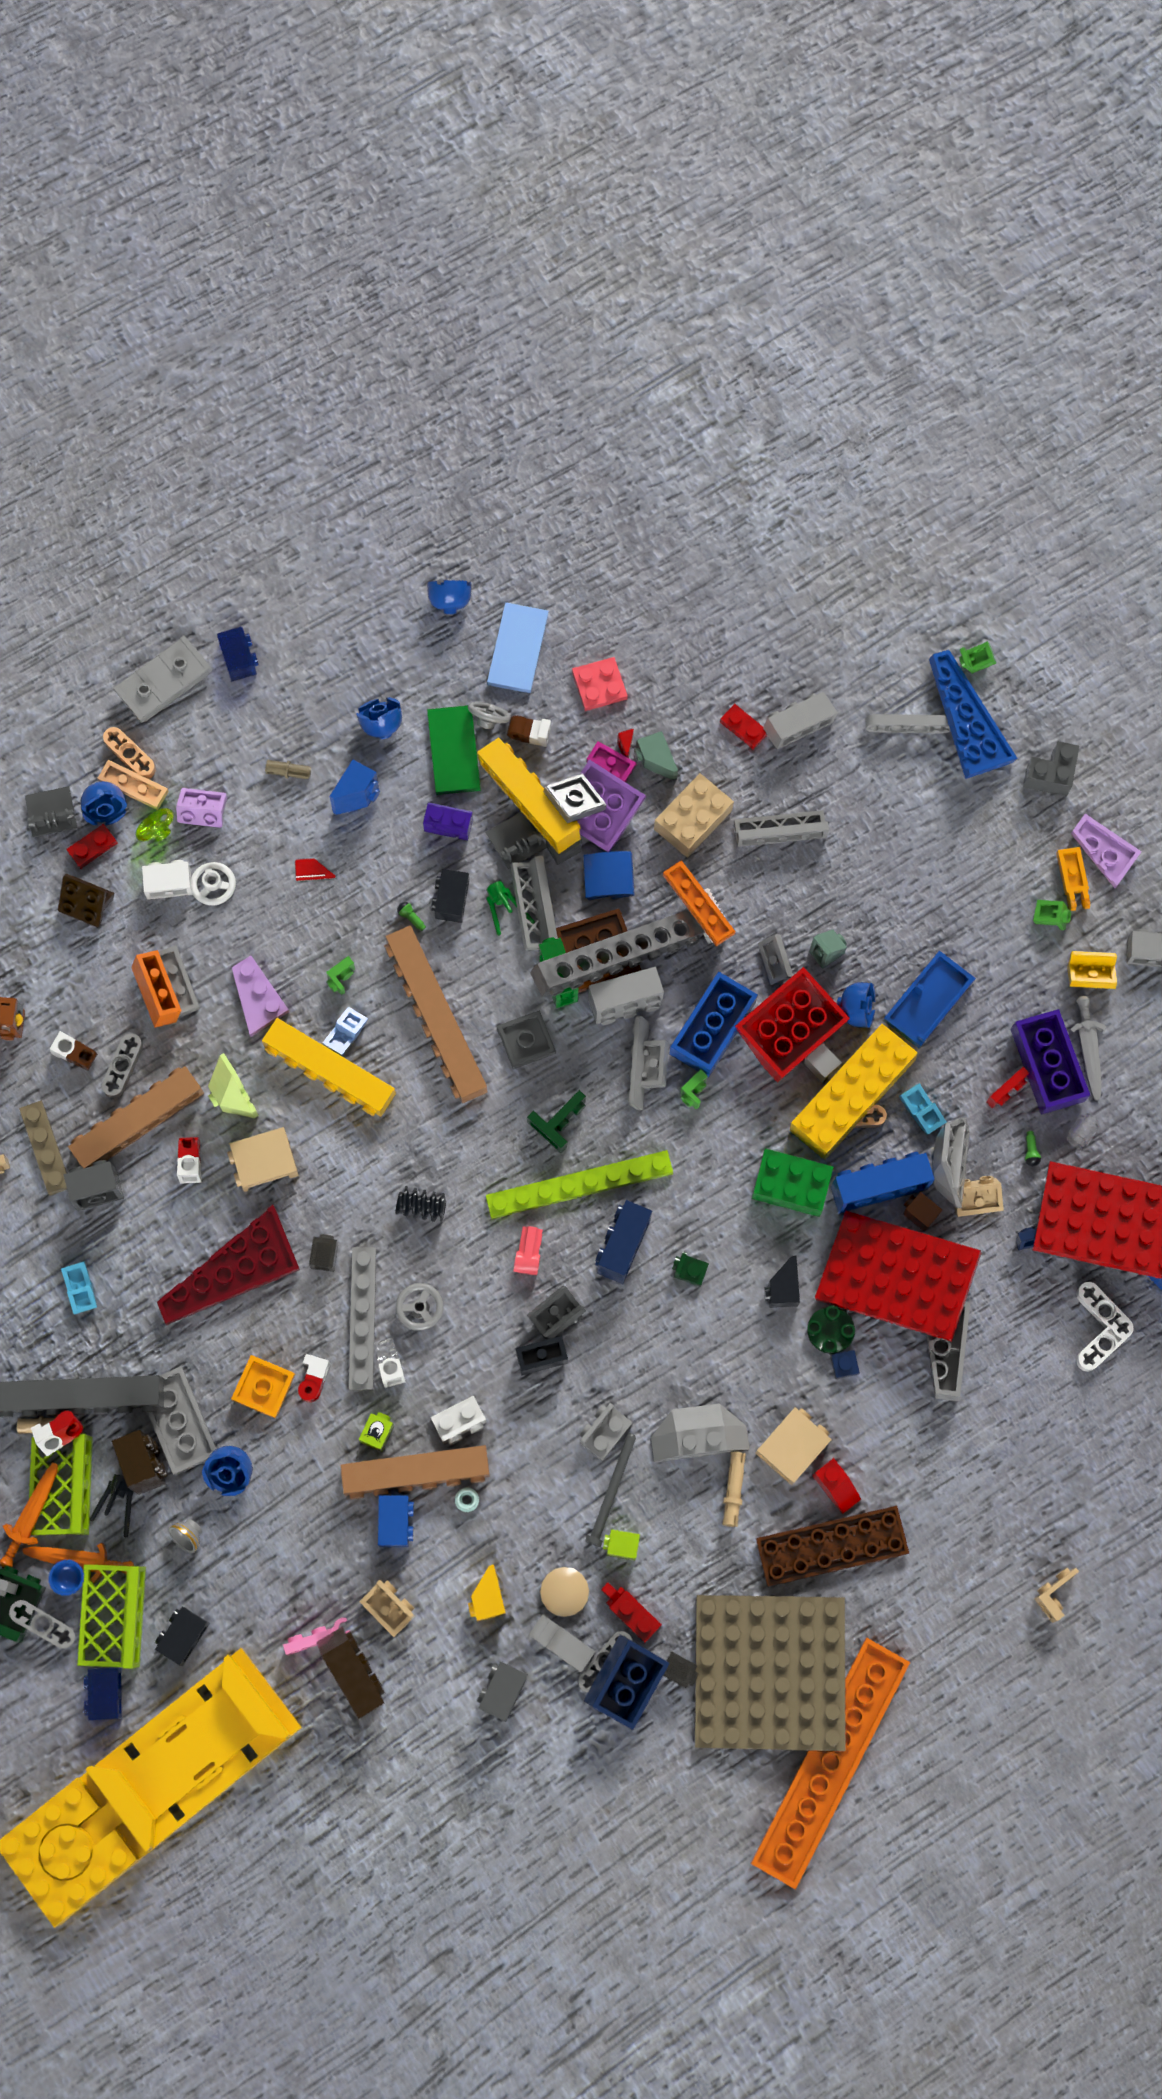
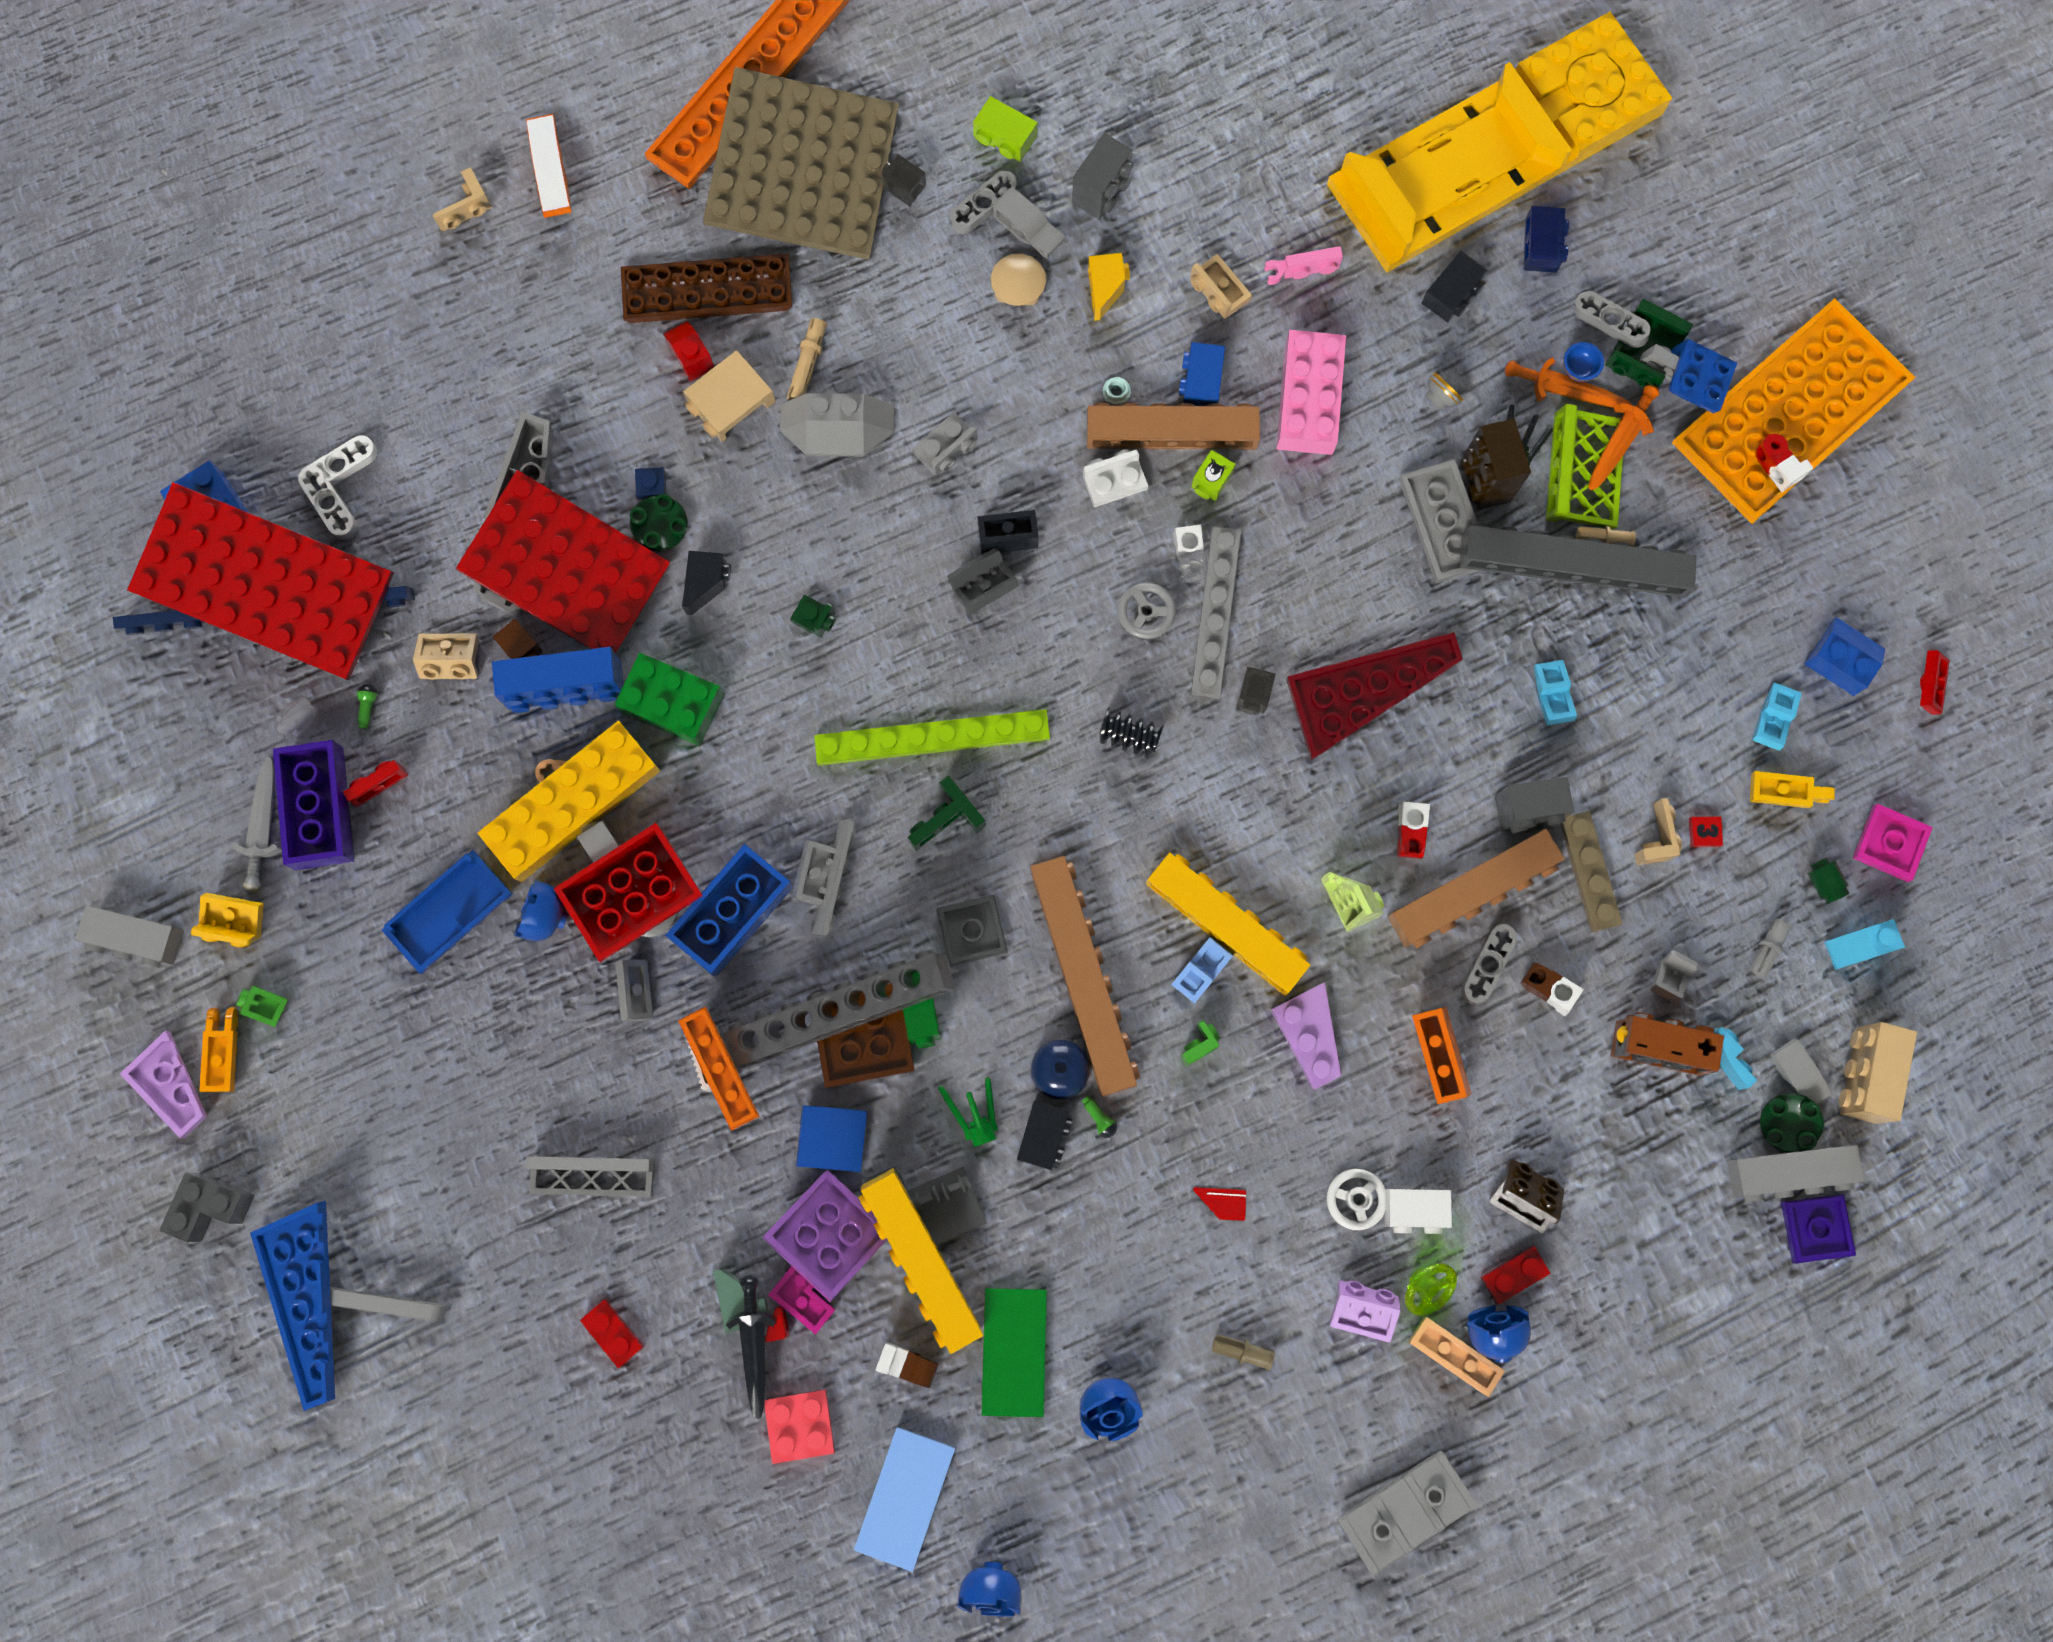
camera: 170 degrees left, 5 degrees up
dark grey hinge [25,786,77,837] -> none
leg [31,1411,83,1456] -> none
lime fence [77,1564,146,1669] -> none
light nougat beam [103,727,156,779] -> none
light grey plate [159,945,200,1017] -> none
blue cylinder [202,1446,253,1496] -> none
clear blue brick [217,626,259,682] -> none
tan panel [227,1127,299,1192] -> none
light orange plate [231,1355,296,1419] -> none
leg [298,1354,331,1403] -> none
dark brown brick [316,1627,385,1719] -> none
blue slope [329,760,380,815] -> none
dark purple brick [423,802,473,841] -> none
light grey piece [468,702,511,729] -> none
light grey fence [510,856,558,950] -> none
coral piece [513,1226,543,1276] -> none
tile [543,773,607,823] -> none
dark blue brick [584,1634,670,1730] -> none
dark grey bar [585,1433,636,1547] -> none
light grey brick [588,966,664,1025] -> none
dark blue brick [595,1200,652,1284] -> none
red hinge [601,1582,662,1643] -> none
lime brick [603,1529,640,1561] -> none
tan brick [654,773,734,858] -> none
bright green bracket [680,1070,707,1109] -> none
light grey brick [763,692,838,750] -> none
sand green slope [809,930,847,969] -> none
medium azure slope [899,1083,947,1135] -> none
light grey wedge [931,1118,970,1208] -> none
bright green bracket [959,641,996,674] -> none
none -> white slope [526,114,572,218]
none -> black sword [726,1276,777,1419]
none -> lime piece [973,96,1038,162]
none -> dark blue cylinder [1031,1040,1090,1100]
none -> bright pink brick [1276,330,1346,455]

